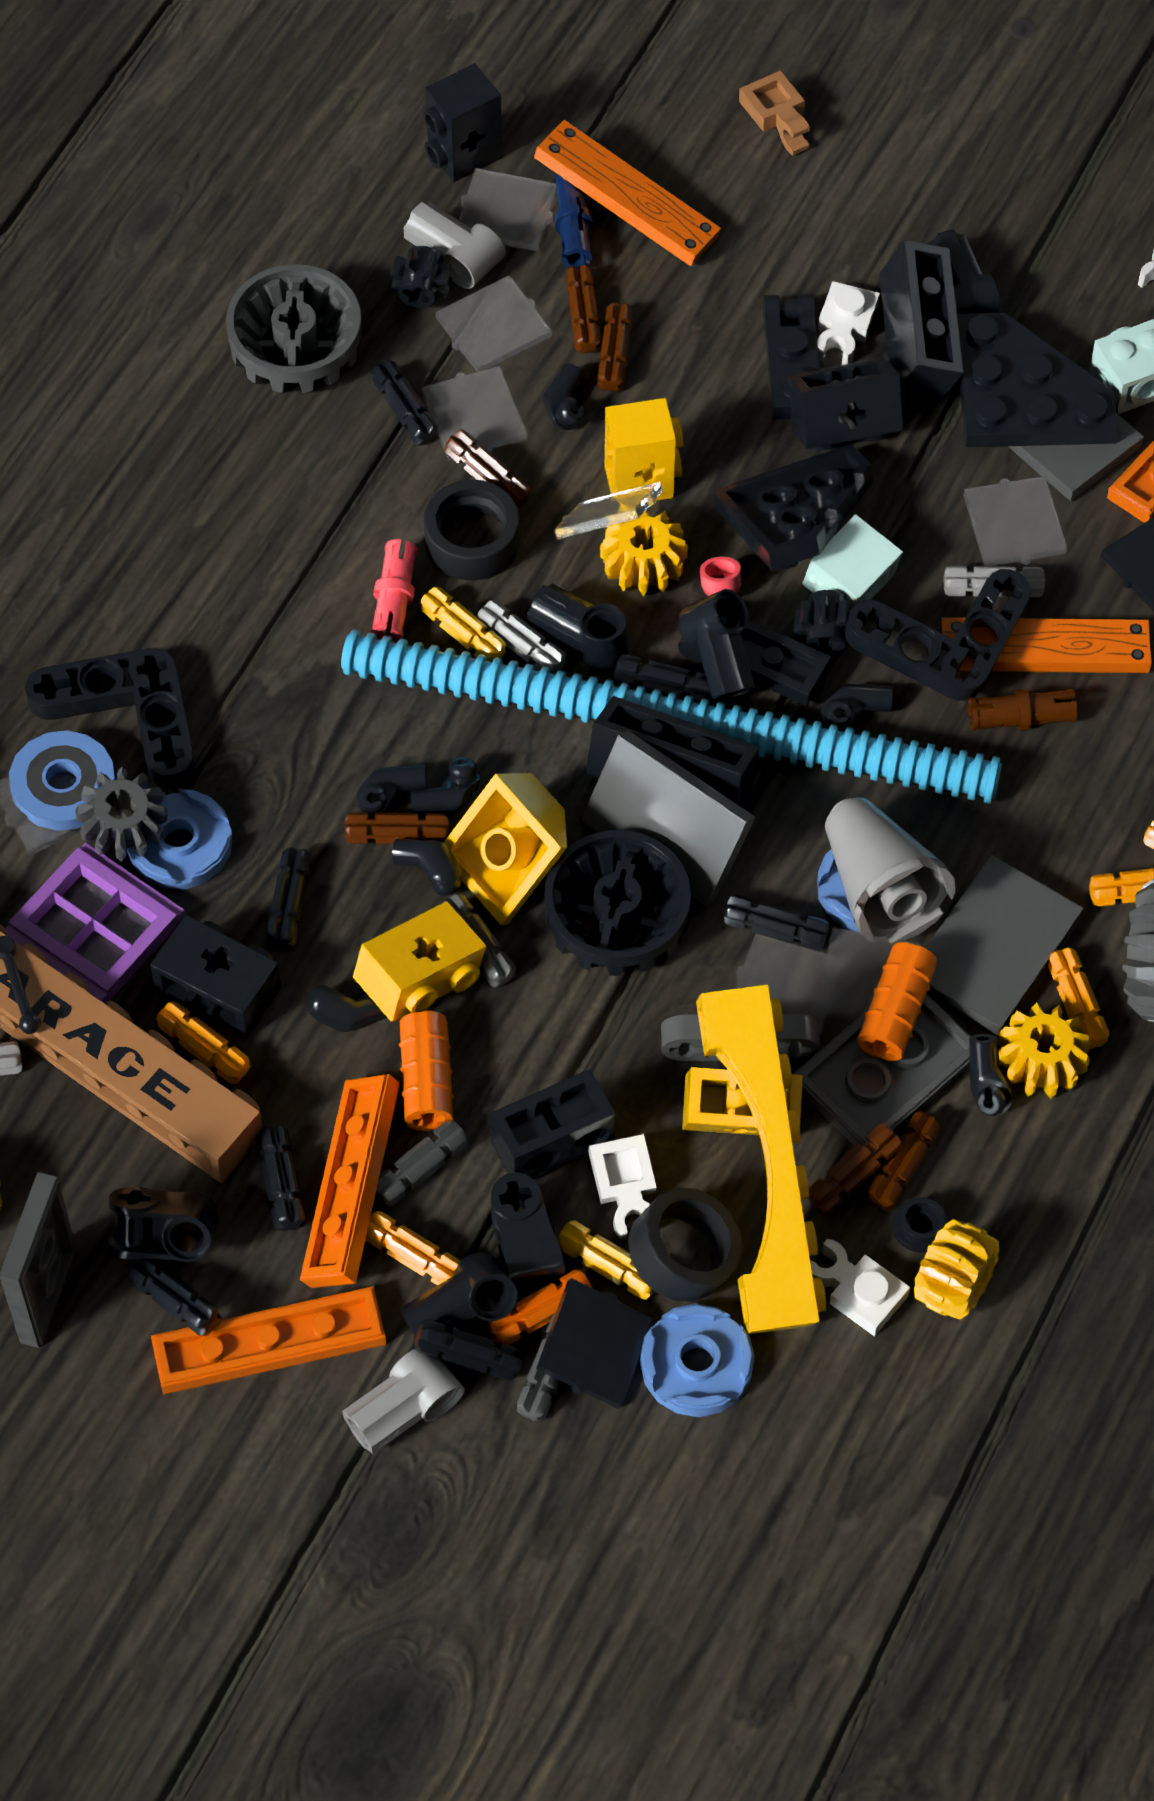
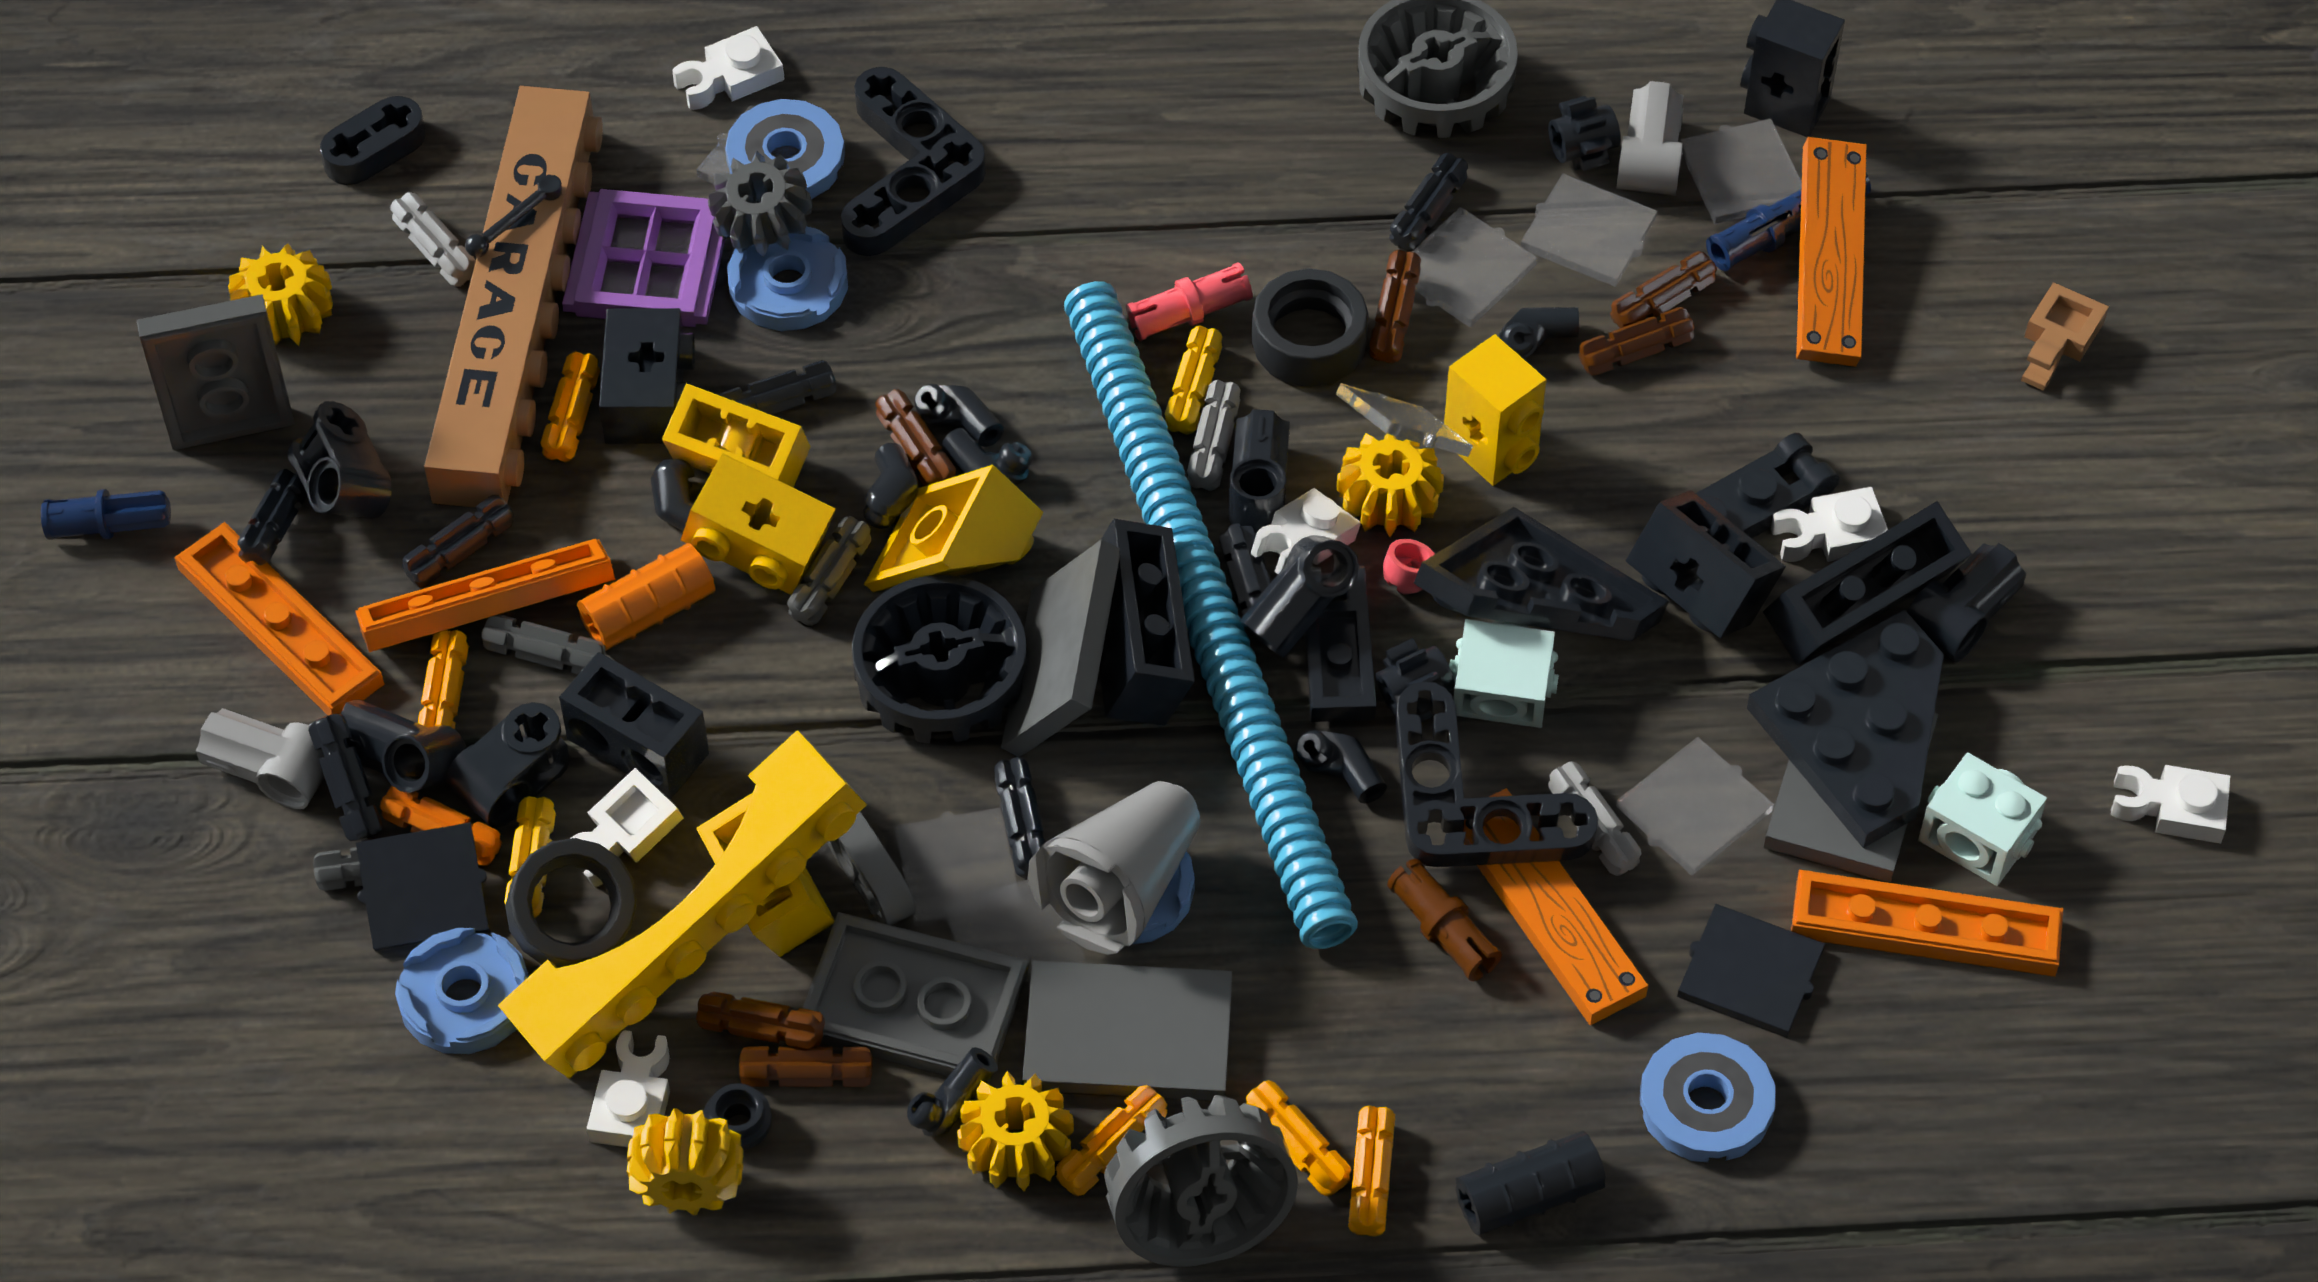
camera: 60 degrees right, 5 degrees down
orange axle [857,942,937,1061] -> none
none -> dark blue axle [41,489,171,540]
none -> yellow brick [662,383,811,487]
none -> white plate [1250,488,1361,574]

